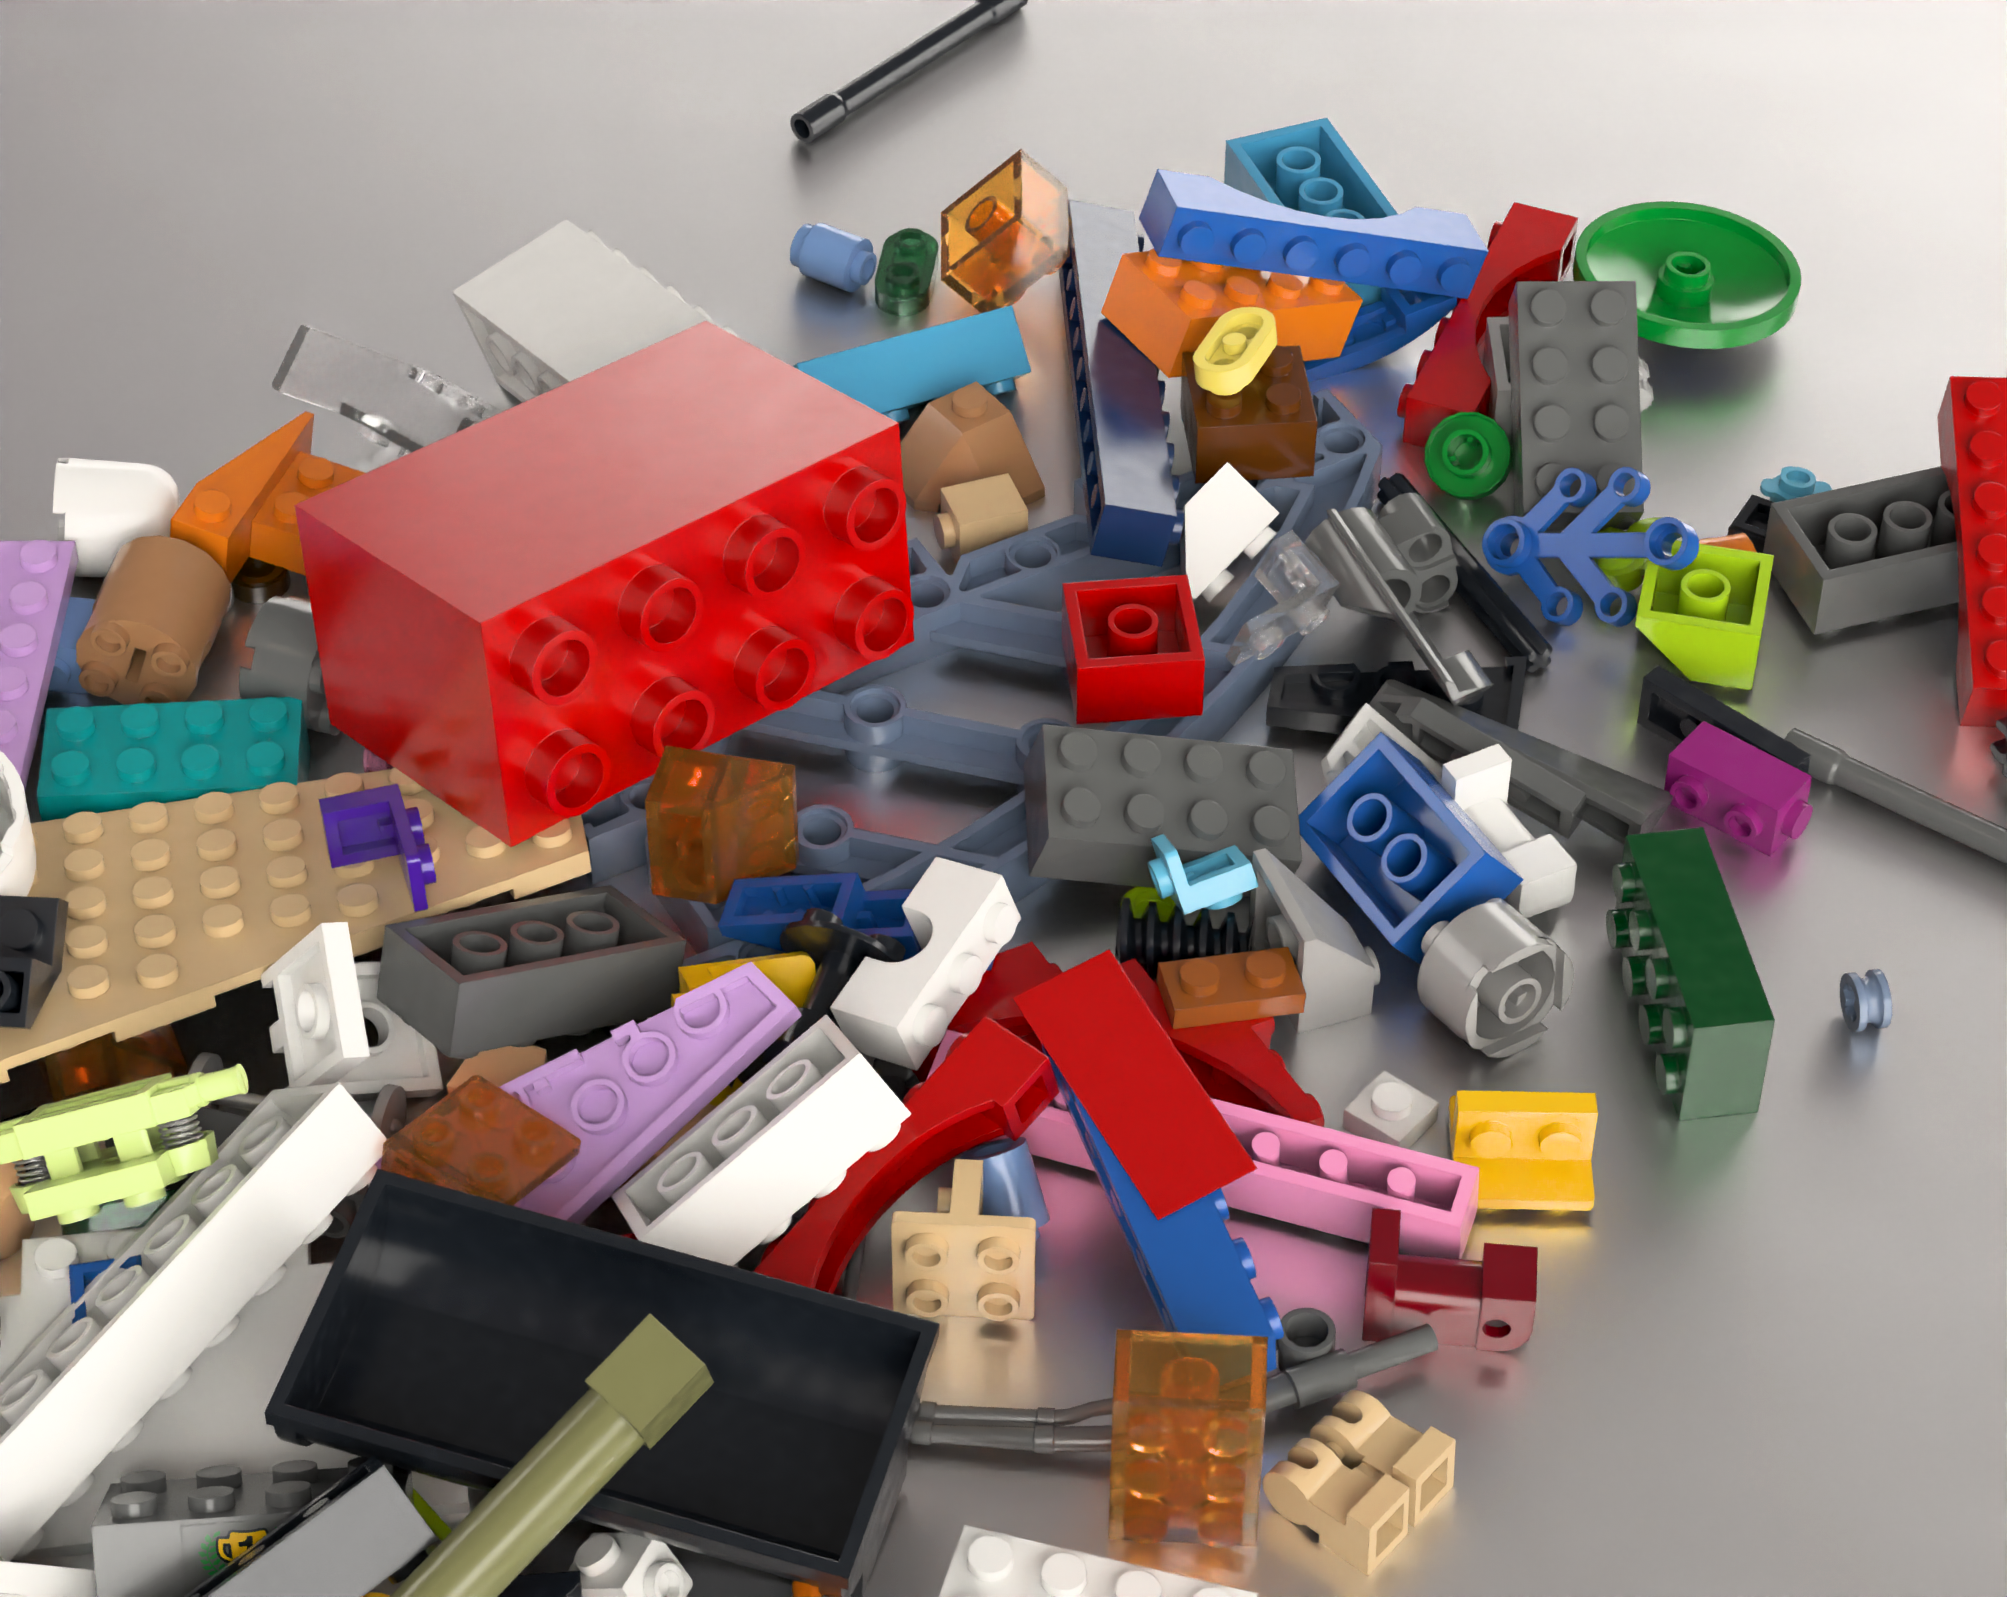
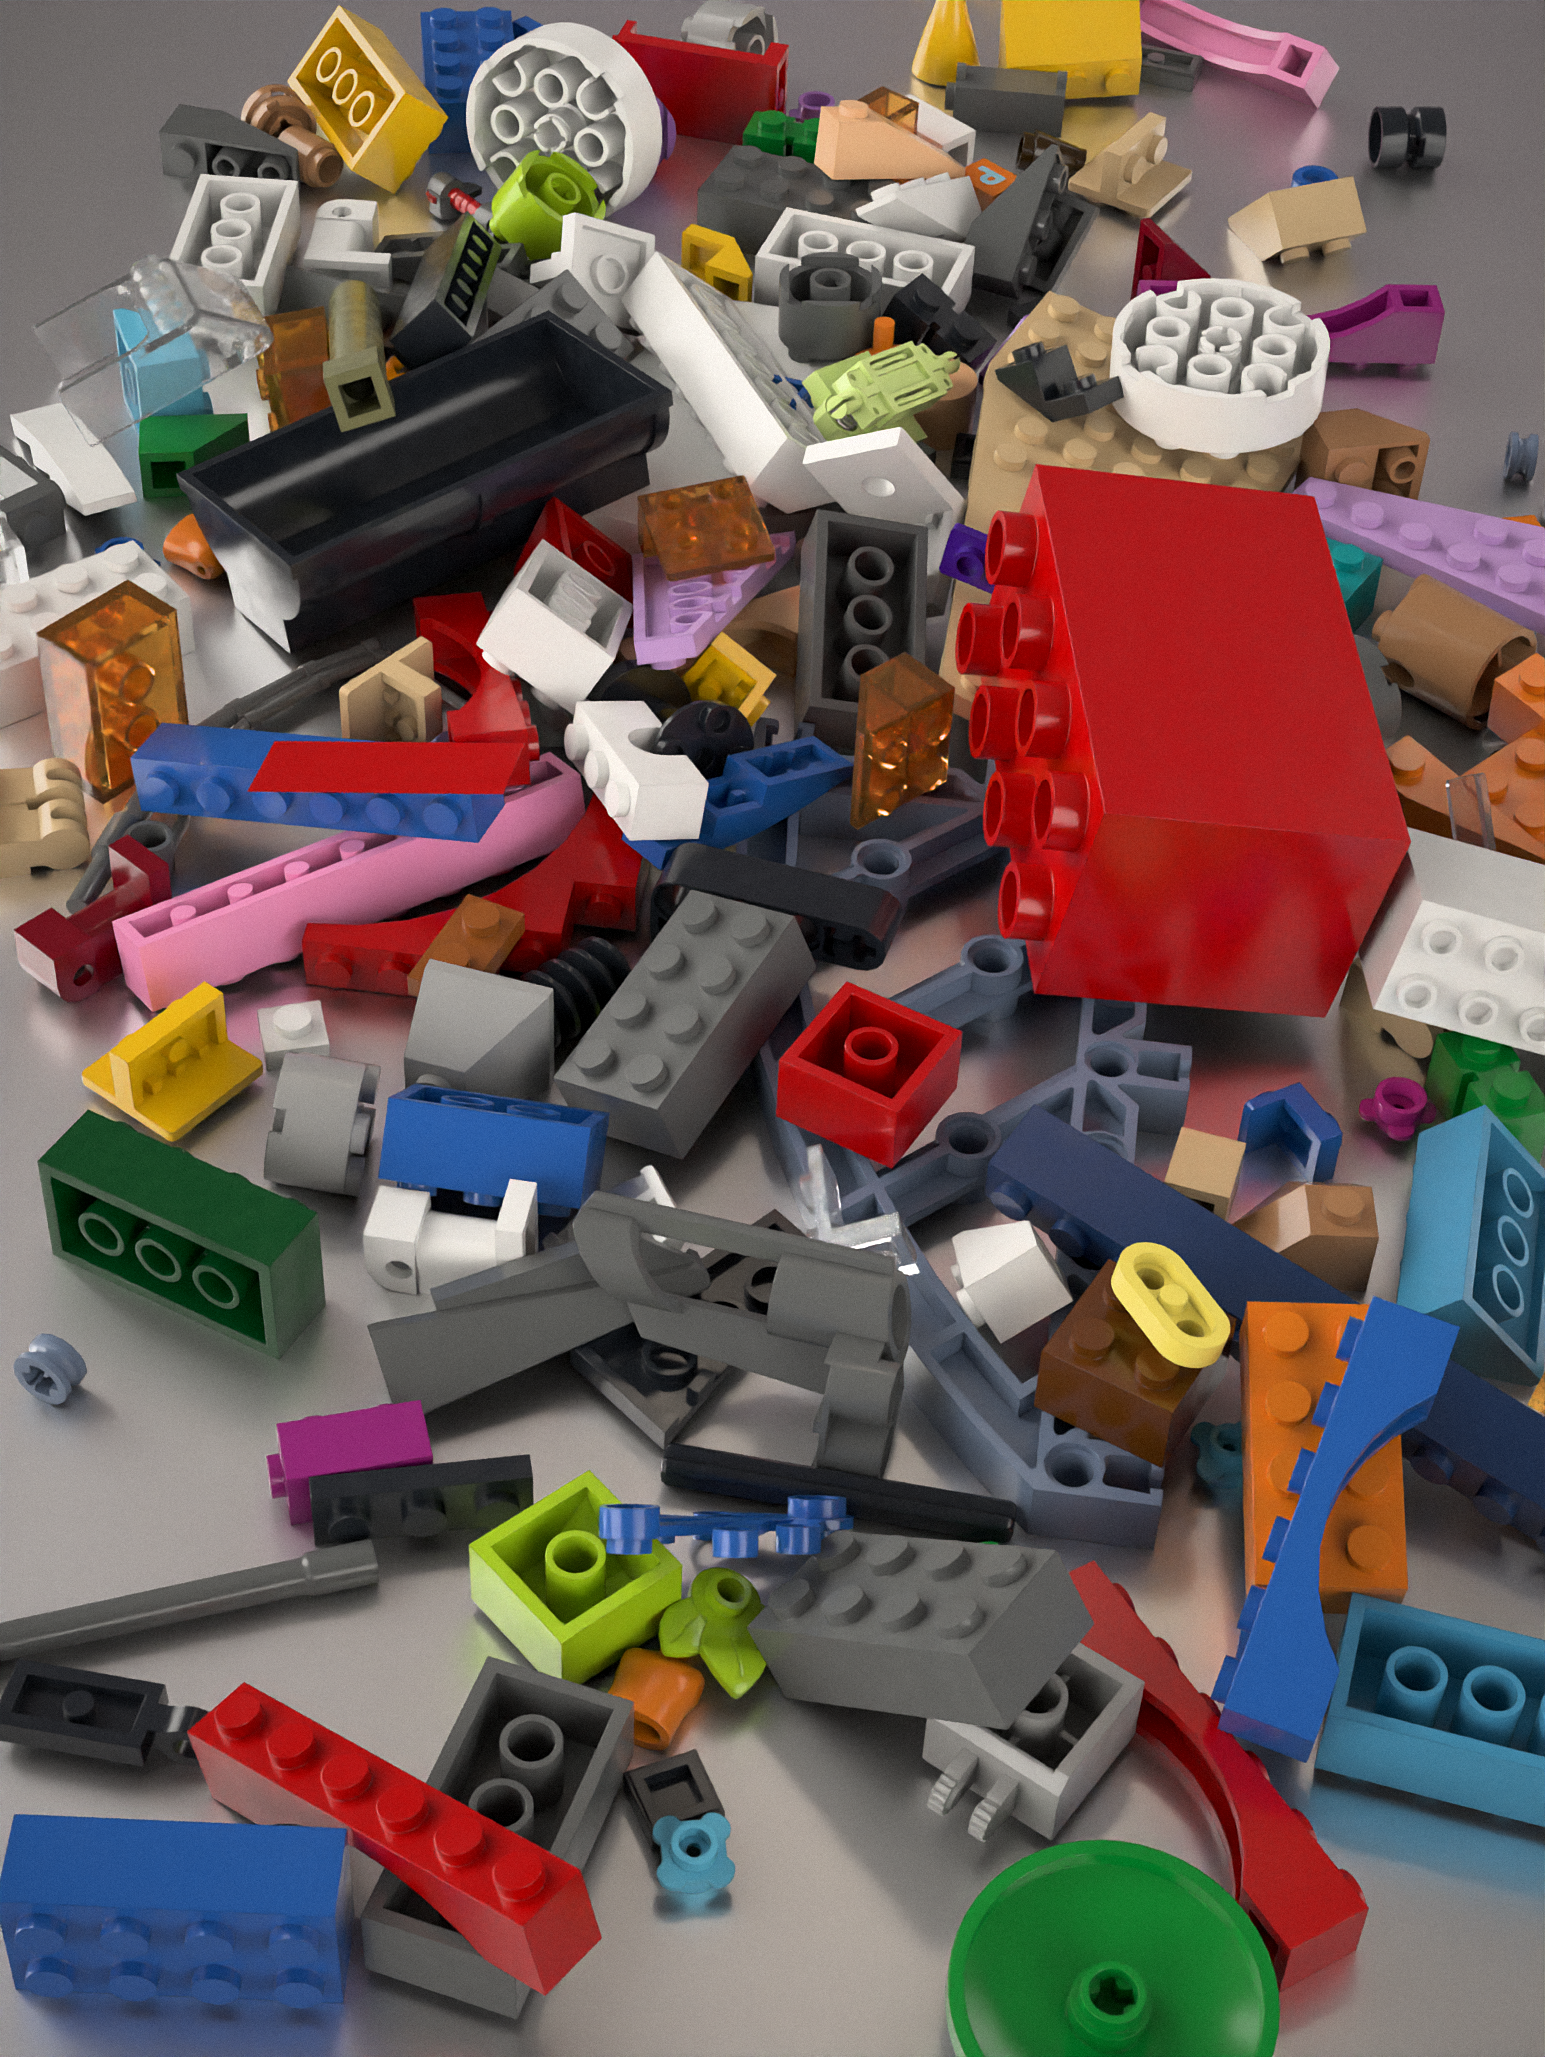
camera: 125 degrees right, 0 degrees up
medium azure bracket [1147,834,1259,915] -> none
none -> black beam [650,843,904,971]

